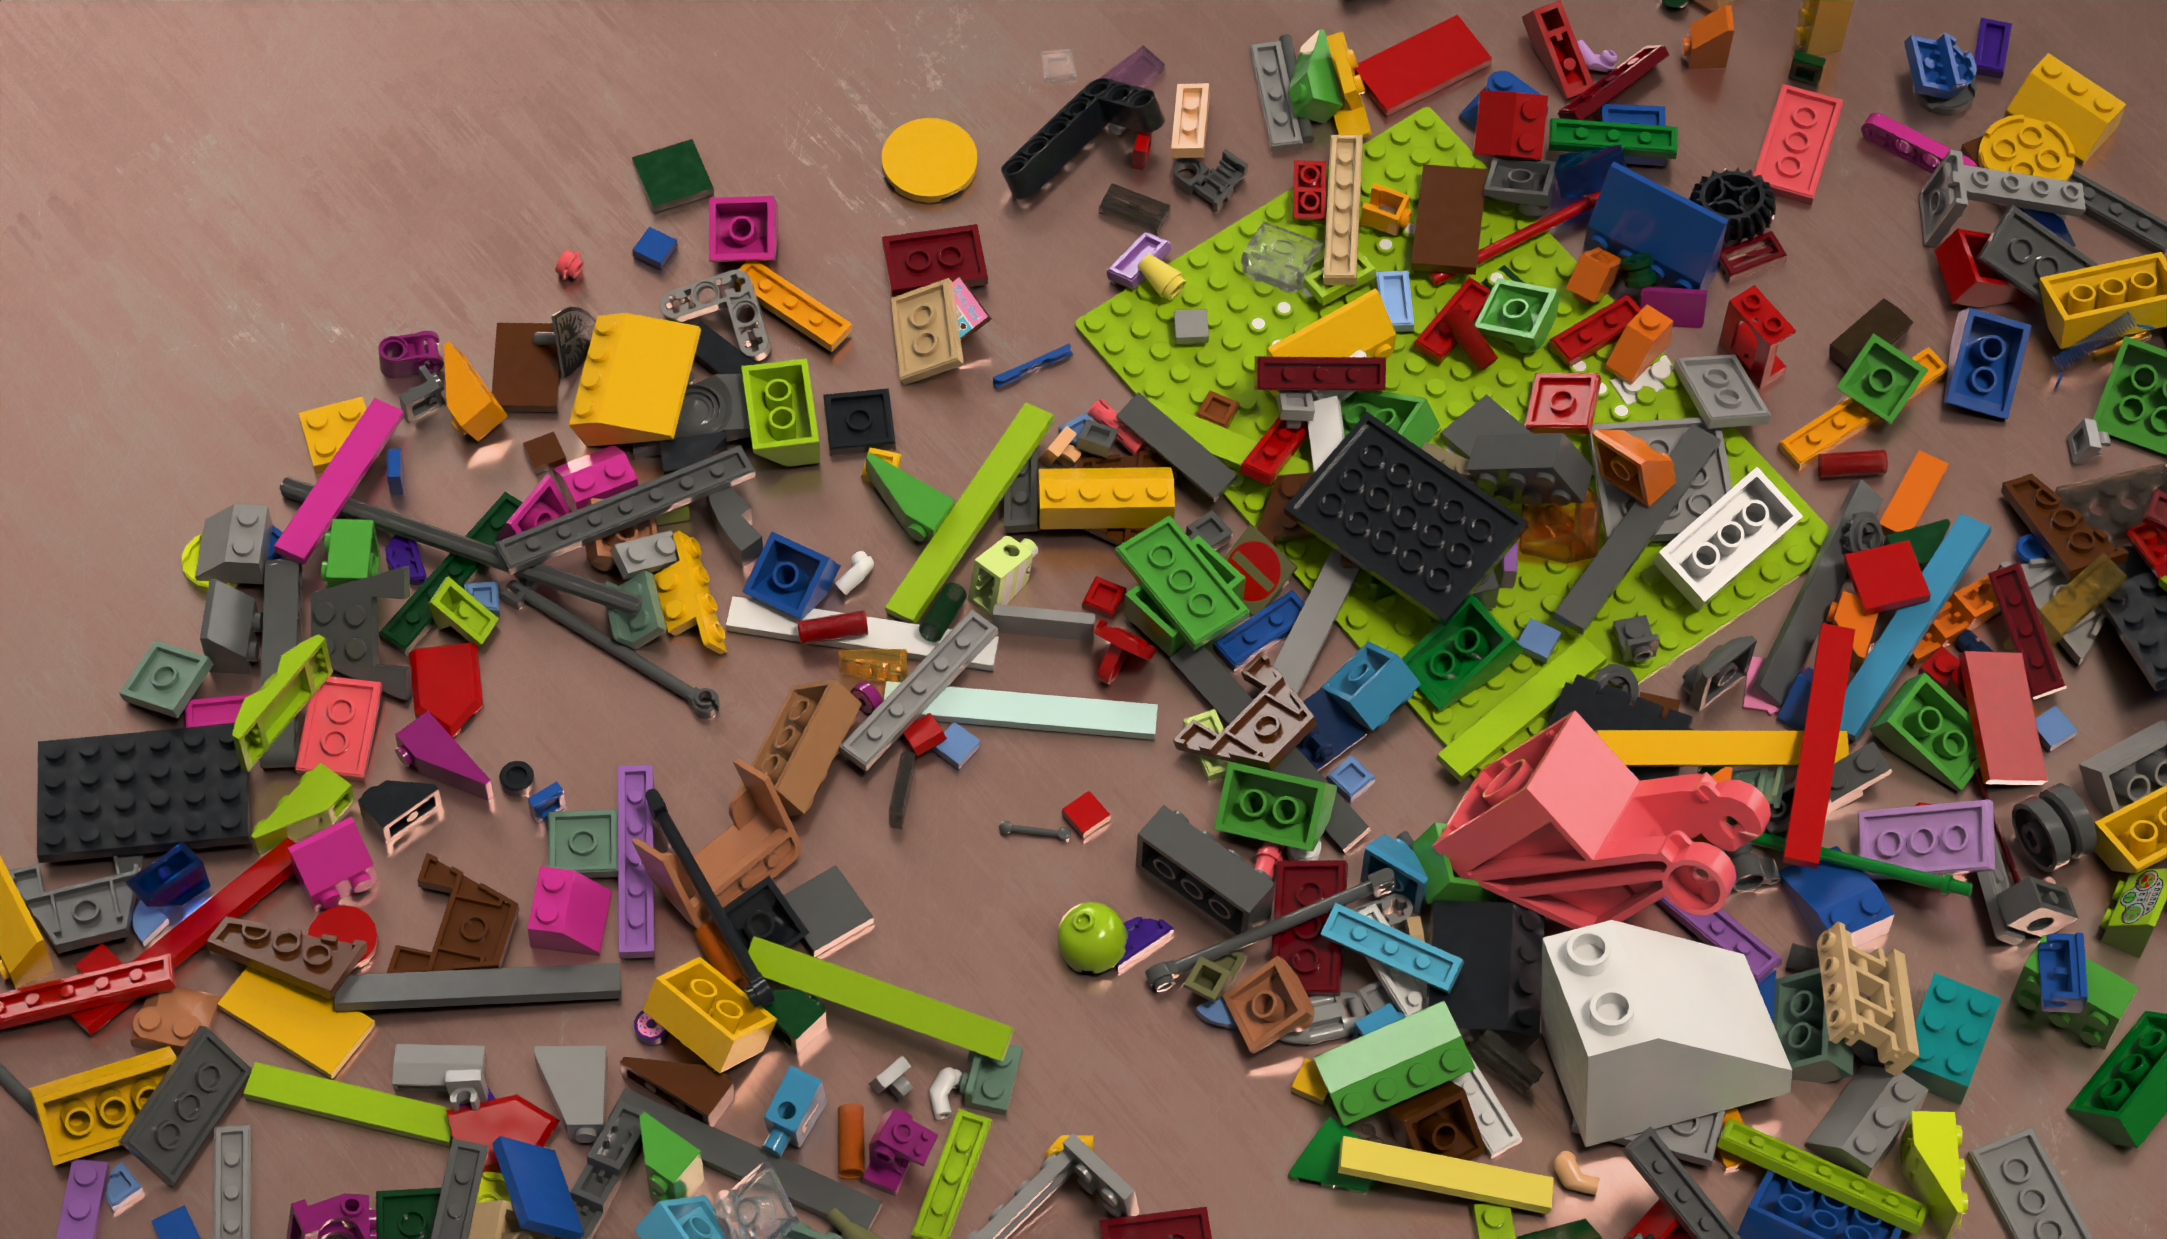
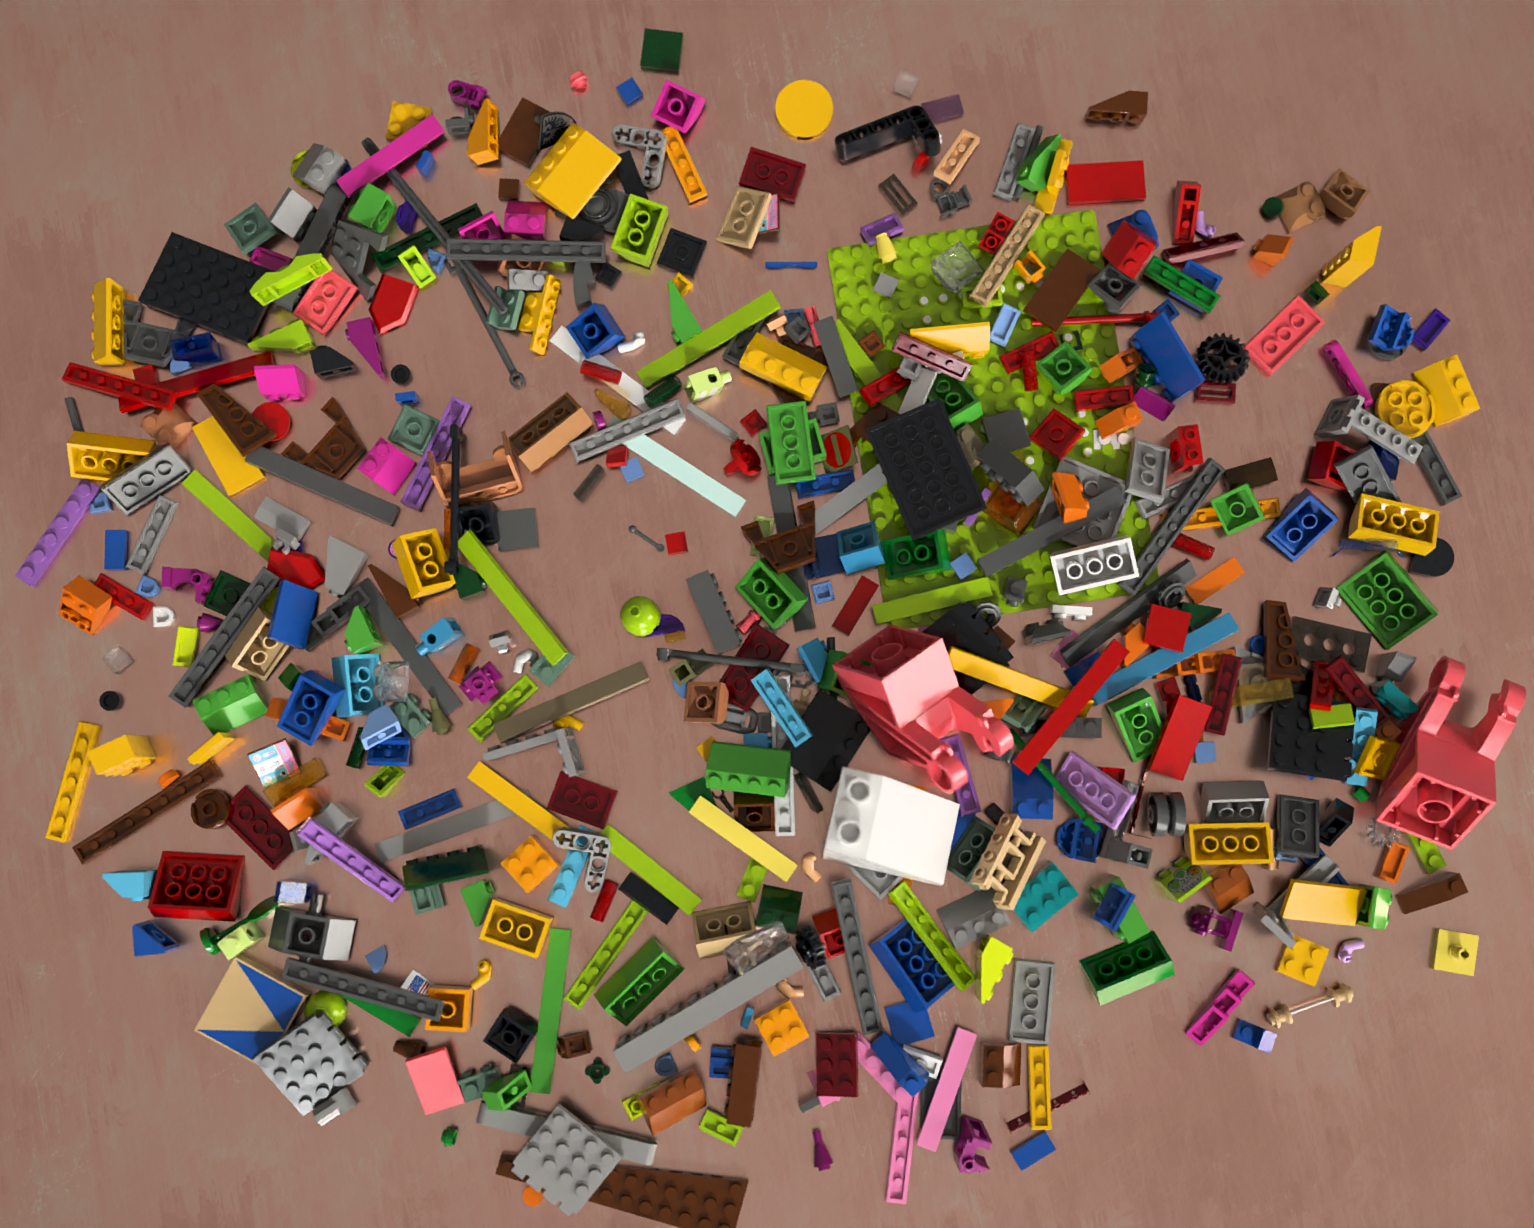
camera: 25 degrees right, 25 degrees up
clear blue slope [1554,144,1627,199] -> none
none -> dark tan tile [493,661,649,744]
none -> black tile [595,262,622,289]
none -> clear yellow tile [664,630,686,644]
none -> red tile [832,575,879,636]
none -> white plate [1049,605,1093,620]
none -> blue slope [1057,819,1103,863]
none -> dark grey tile [1117,458,1225,596]
none -> light grey tile [1134,473,1197,520]

